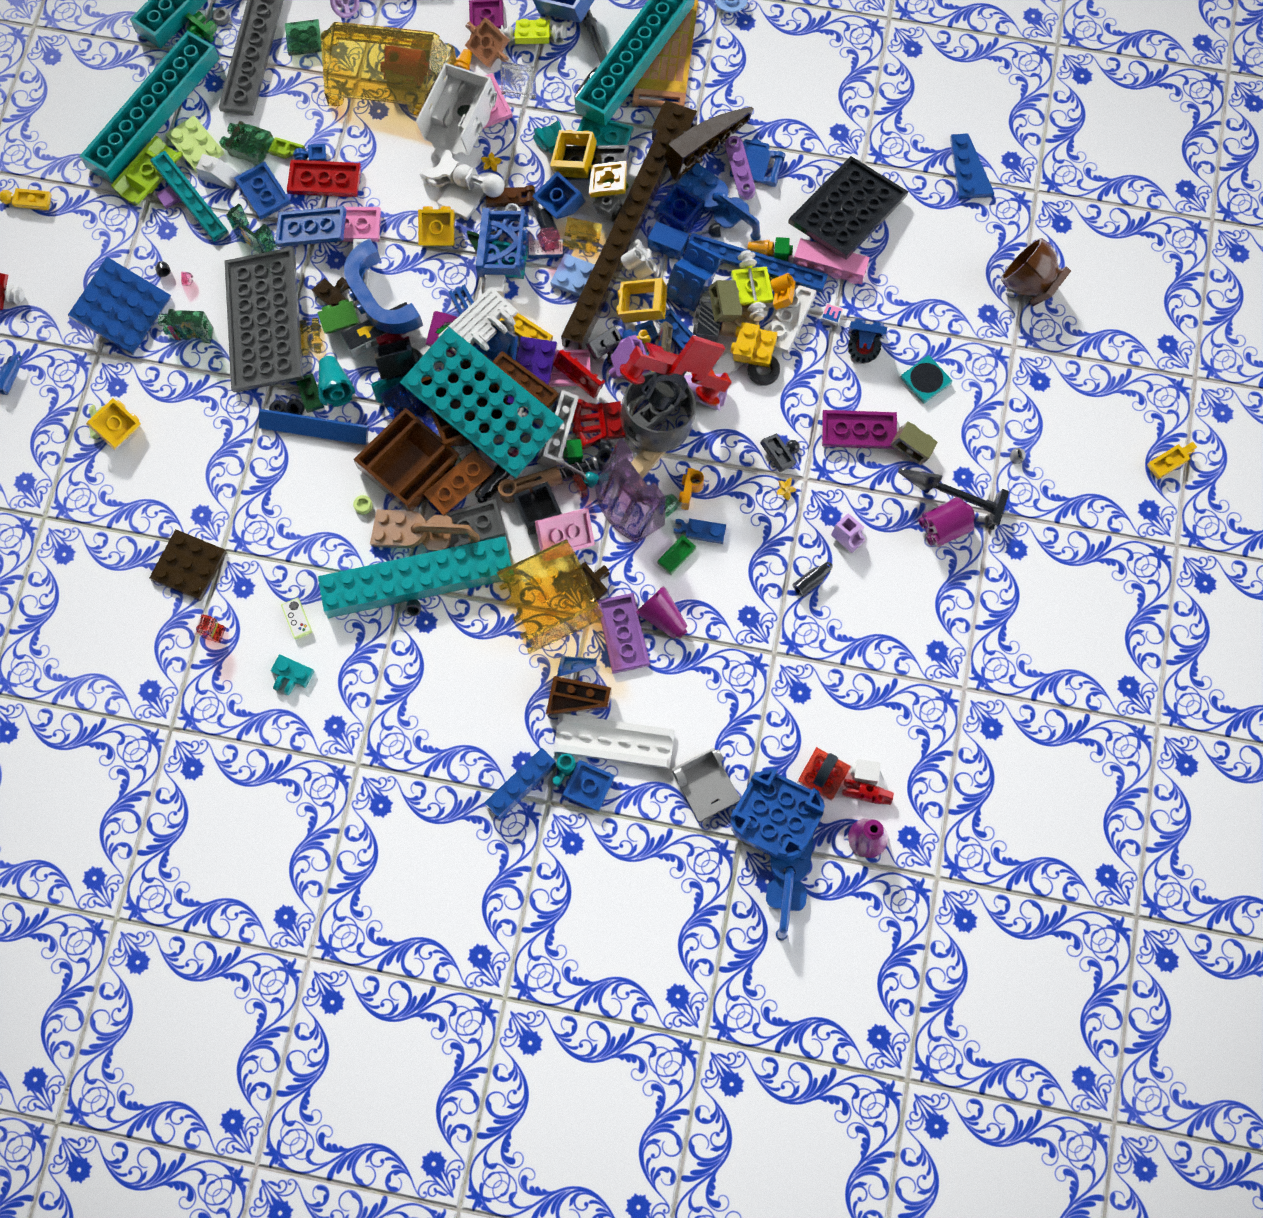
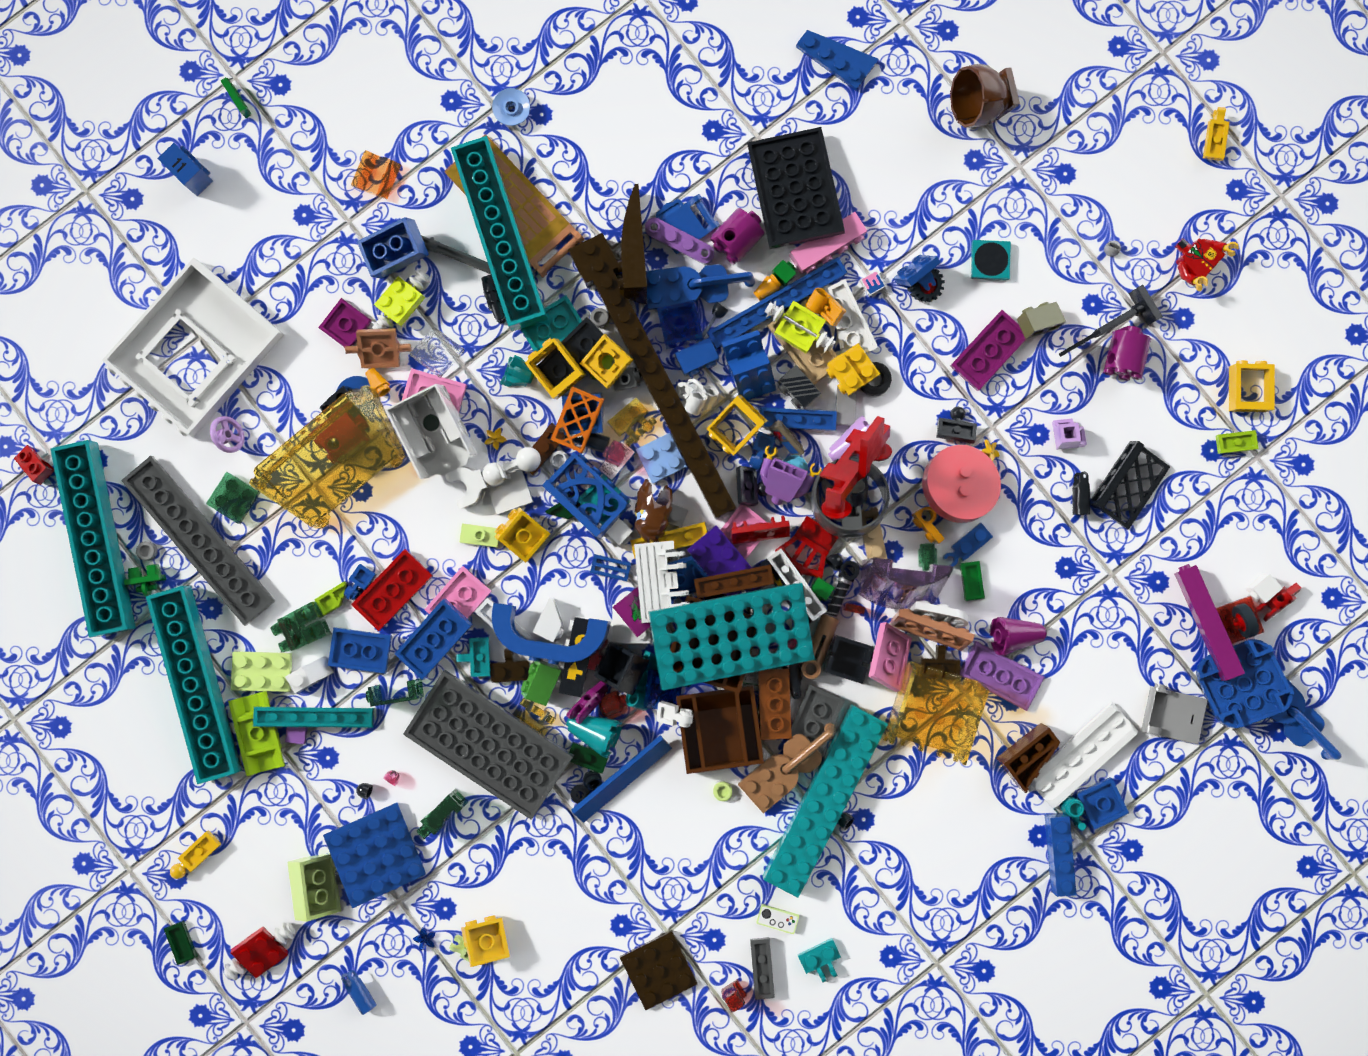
camera: 55 degrees left, 15 degrees up
hinge [557,458,599,488] -> none
blue tile [557,656,597,677] -> none
olive brick [708,280,742,322] -> none
magenta cone [848,818,888,858] -> none
none -> yellowish green slope [287,853,341,922]
none -> clear blue plant [413,927,436,951]
none -> teal plate [456,637,491,677]
none -> yellowish green plate [459,523,499,547]
none -> white slope [532,597,564,642]
none -> orange window [550,386,604,453]
none -> magenta hinge [566,681,608,724]
none -> light grey tile [590,308,609,328]
none -> clear red head [599,691,628,719]
none -> reddish brown head [634,479,673,543]
none -> white plate [656,701,693,727]
none -> light grey plate [668,504,689,528]
none -> magenta cylinder [710,208,765,265]
none -> dark grey plate [750,937,775,1000]
none -> nougat plate [890,609,975,651]
none -> white plate [910,600,969,628]
none -> coral brick [922,445,1001,523]
none -> black fence [1090,441,1170,530]
none -> magenta brick [1174,564,1245,681]
none -> red torso [1175,238,1239,291]
none -> lime plate [1215,430,1259,454]
none -> yellow window [1229,360,1275,412]

